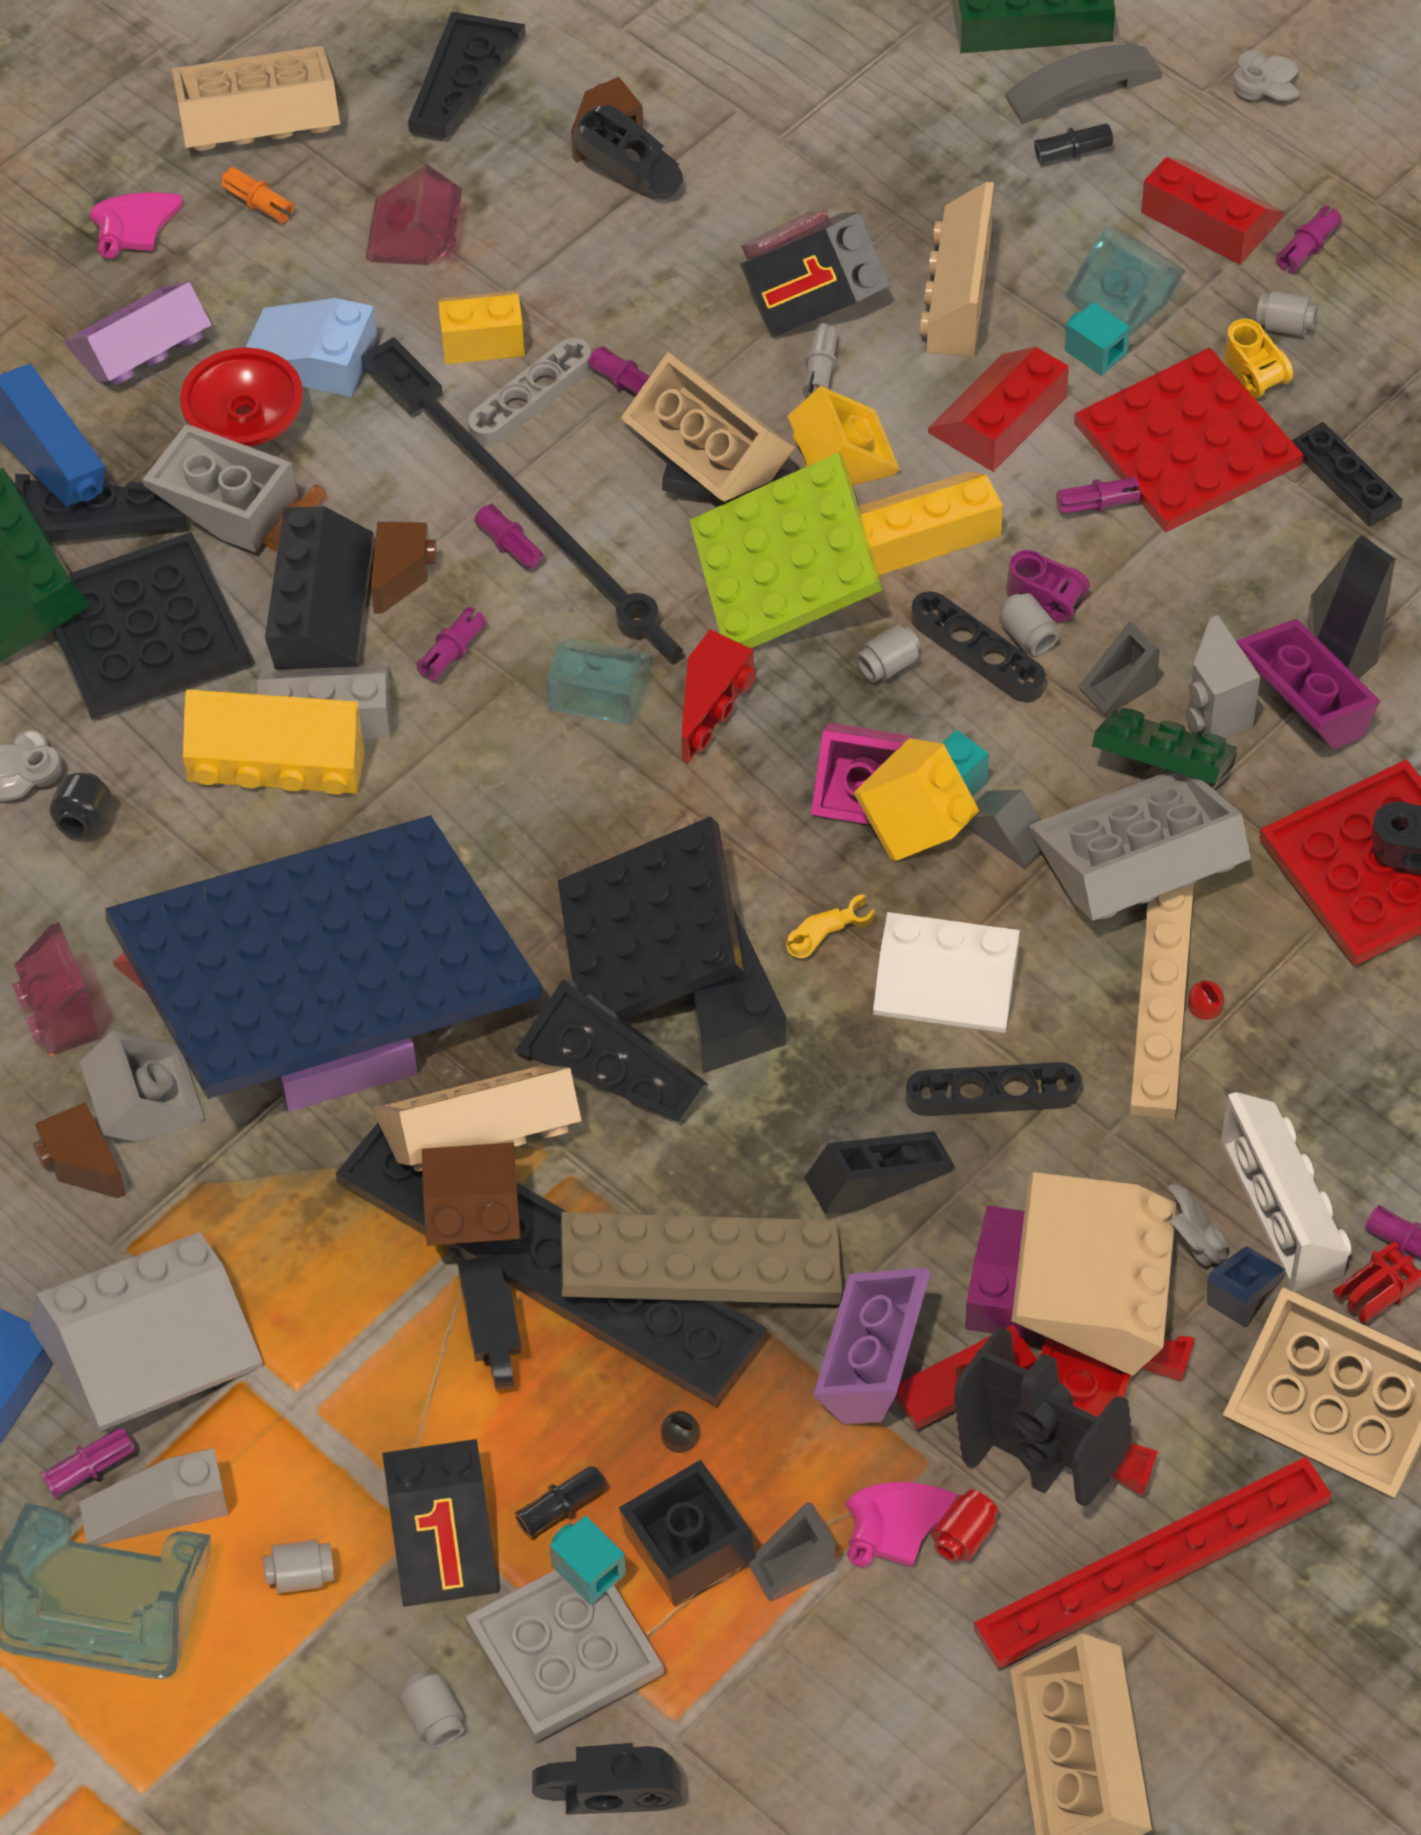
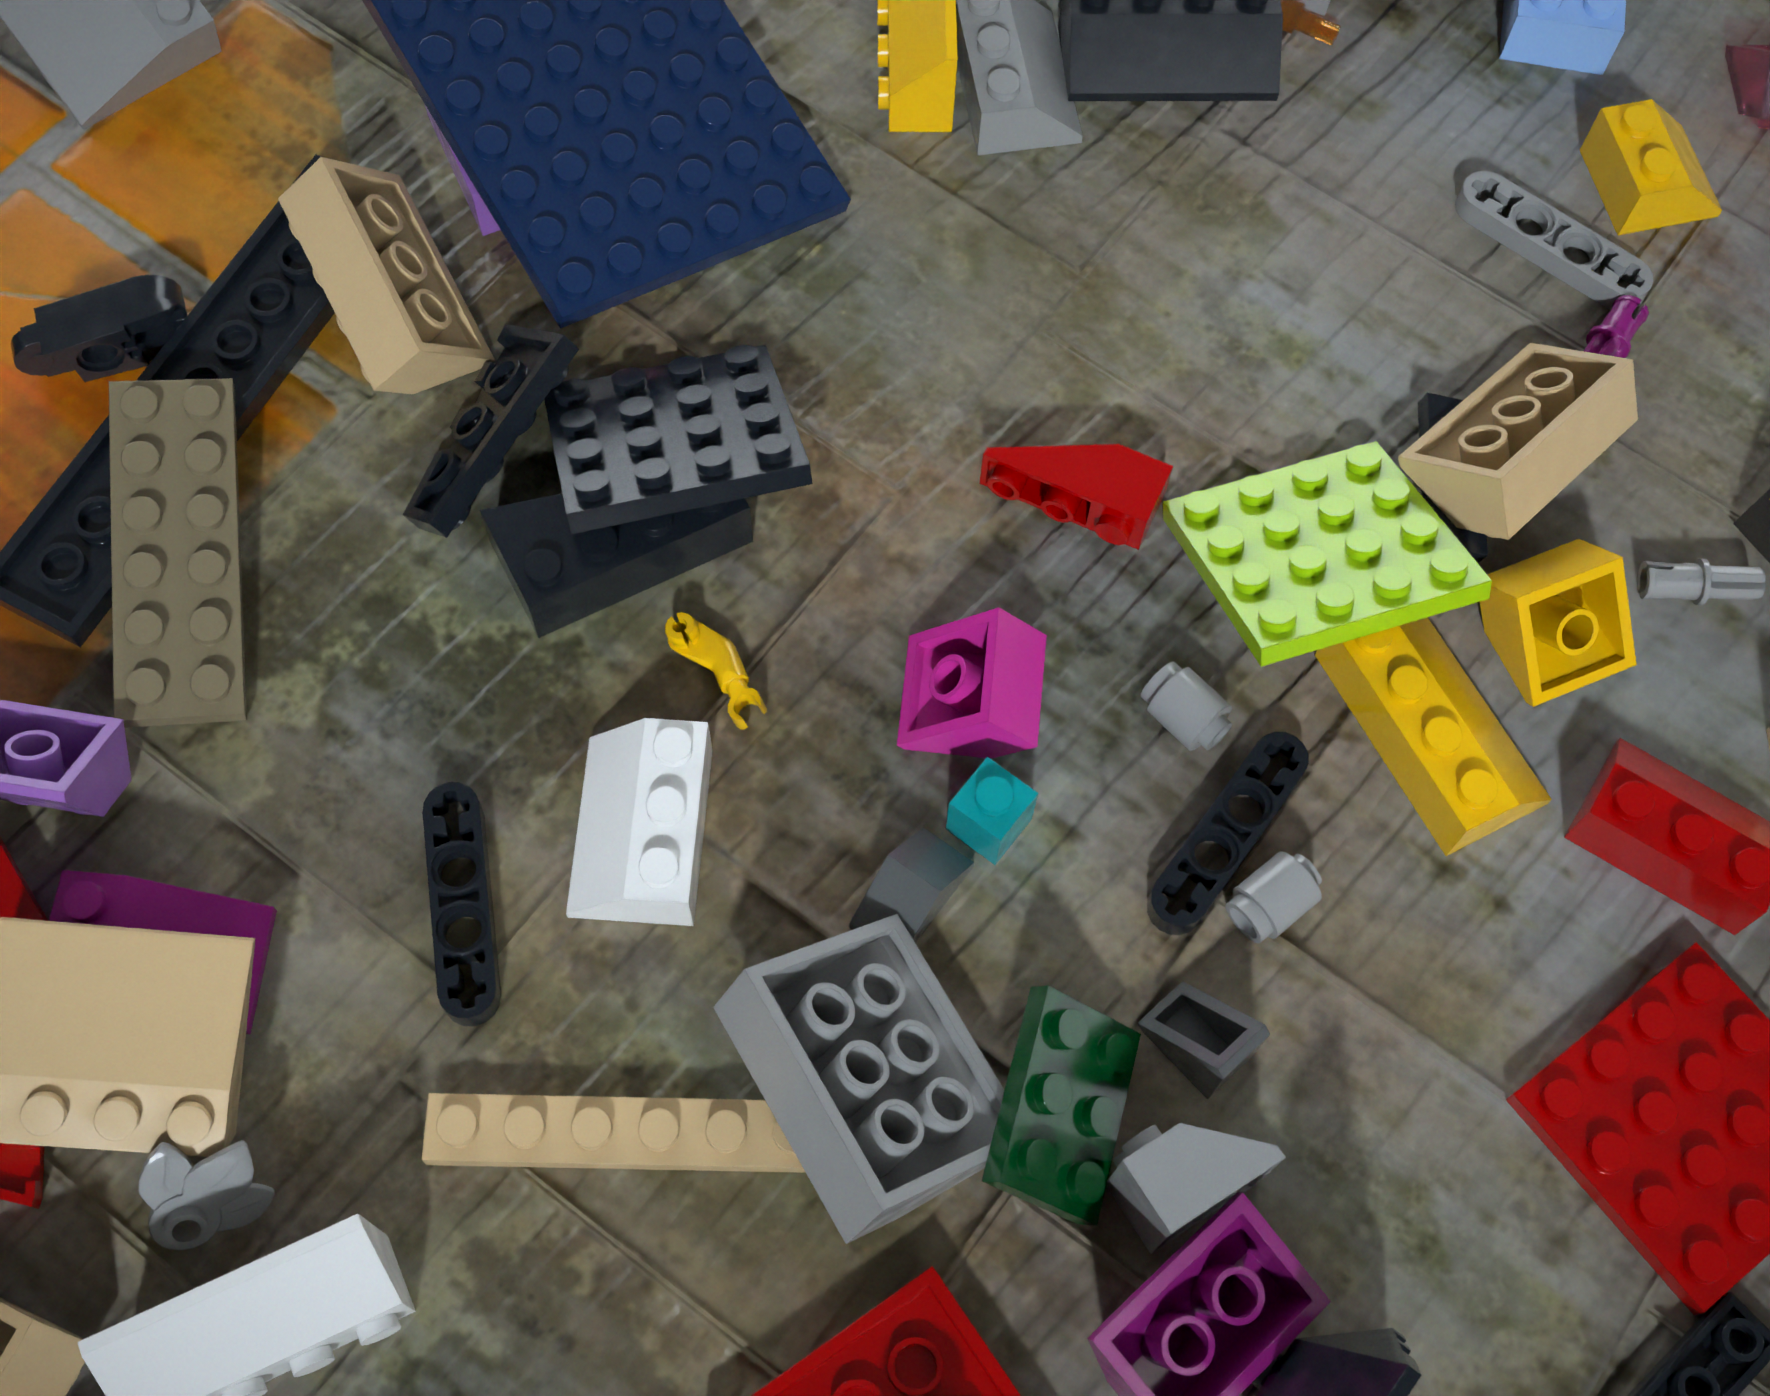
camera: 80 degrees right, 10 degrees up
black bar [361,337,683,661] -> none
reddish brown slope [371,522,437,614] -> none
magenta pin [416,607,487,682] -> none
reddish brown slope [422,1142,521,1246] -> none
magenta axle [474,504,543,570] -> none
clear light blue slope [546,638,653,726] -> none
black slope [804,1131,955,1213] -> none
yellow slope [854,738,979,861] -> none
magenta piece [1006,550,1090,623] -> none
magenta axle [1056,476,1140,514] -> none
red hinge [1188,980,1224,1020] -> none
dark blue slope [1207,1246,1286,1327] -> none

